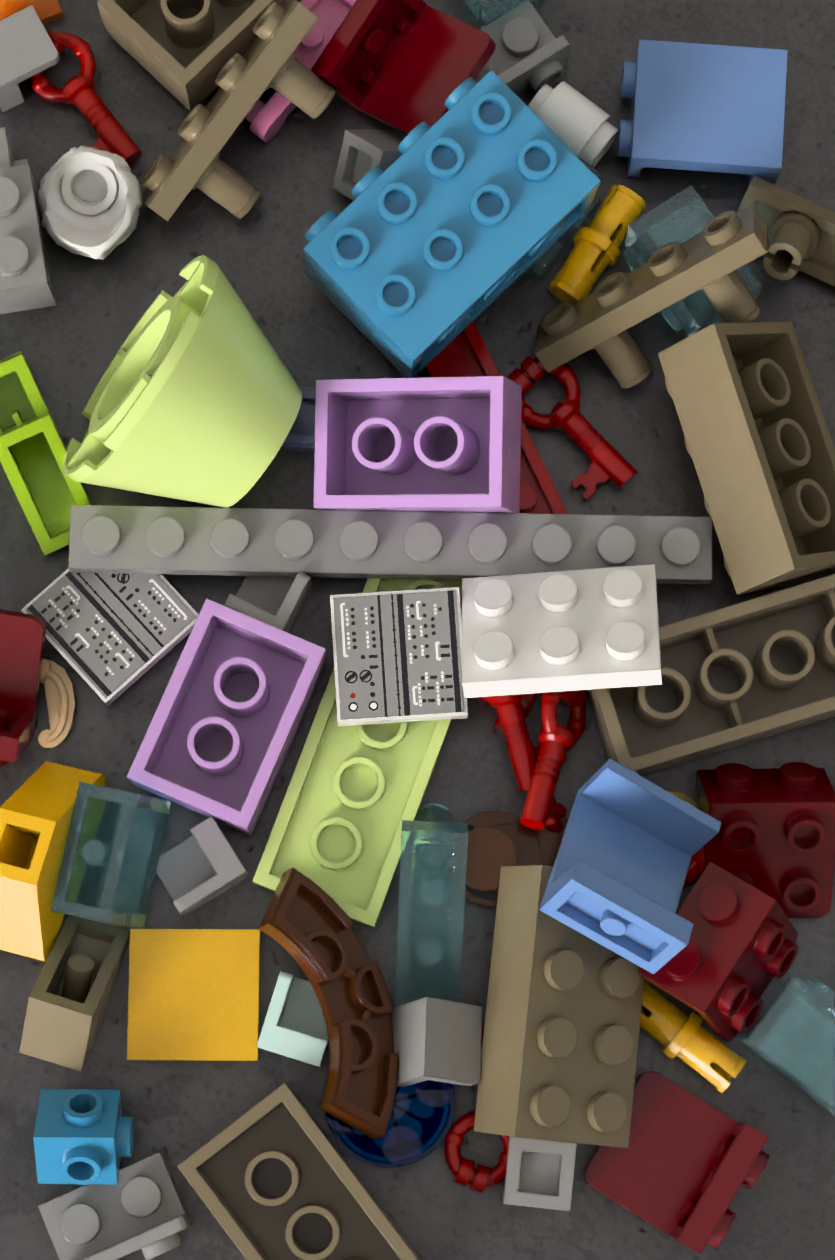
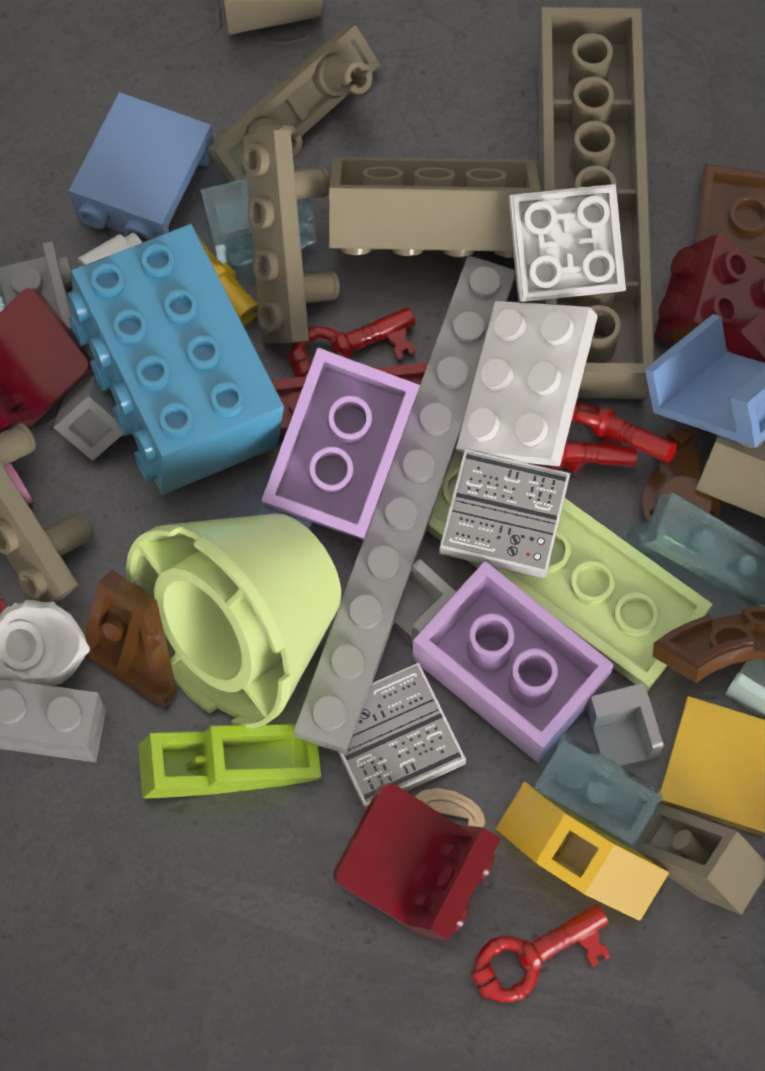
camera: 70 degrees left, 10 degrees down
none -> reddish brown wing [85,570,177,709]
none -> white tile [508,184,626,302]

